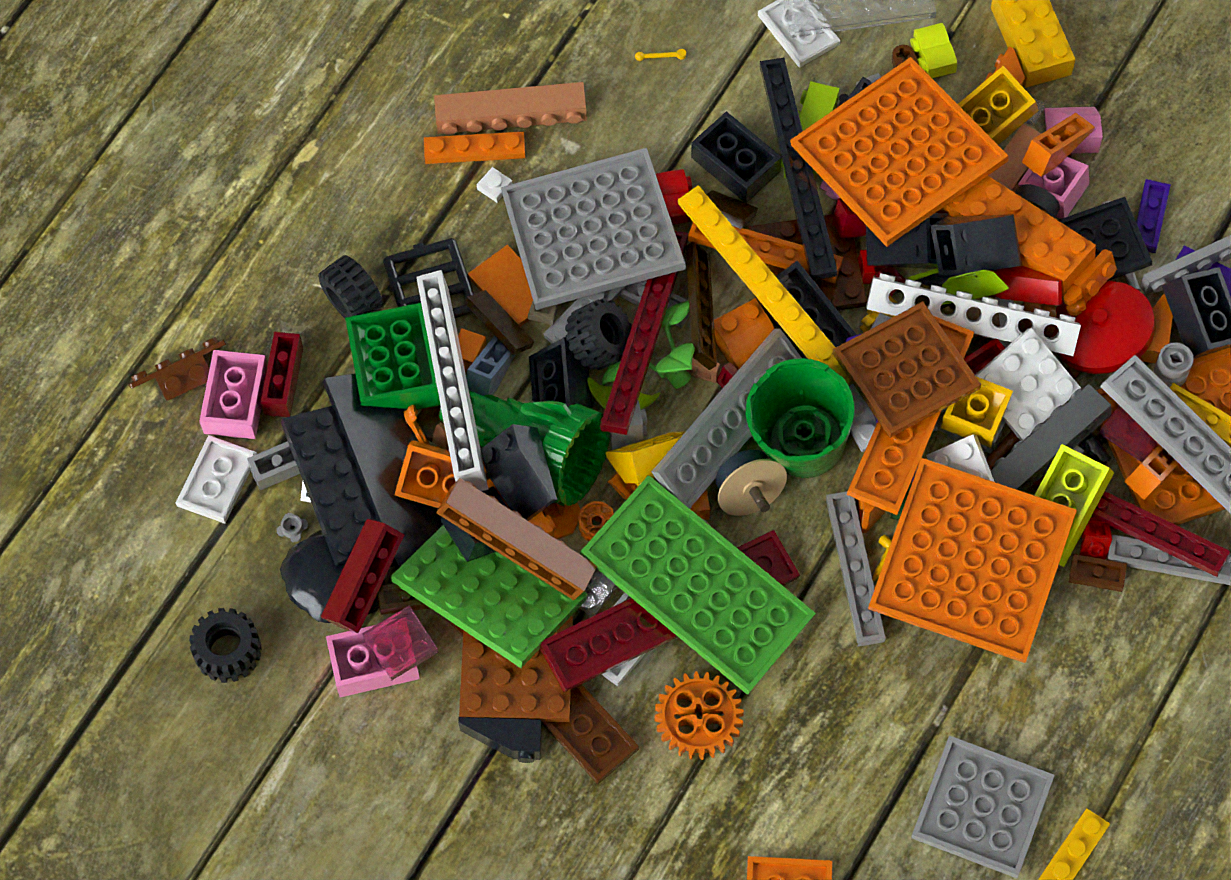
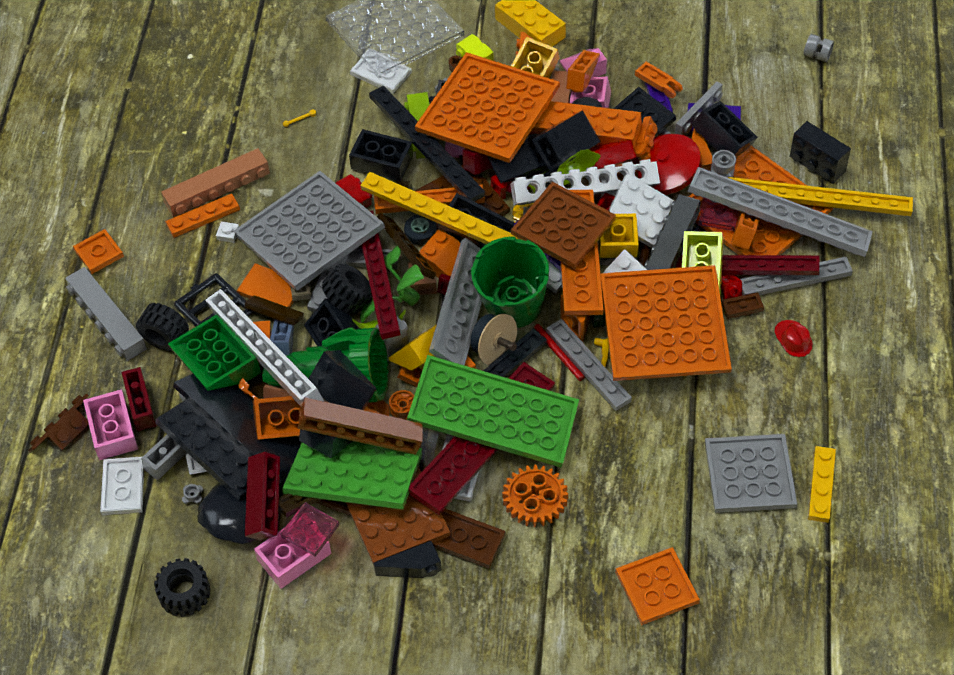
camera: 25 degrees left, 10 degrees down
none -> light grey brick [65,267,147,361]
none -> orange plate [73,229,124,274]
none -> black wheel [404,215,437,245]
none -> black plate [483,328,547,378]
none -> red bar [533,324,585,381]
none -> orange hinge [635,61,683,99]
none -> red piece [774,320,813,357]

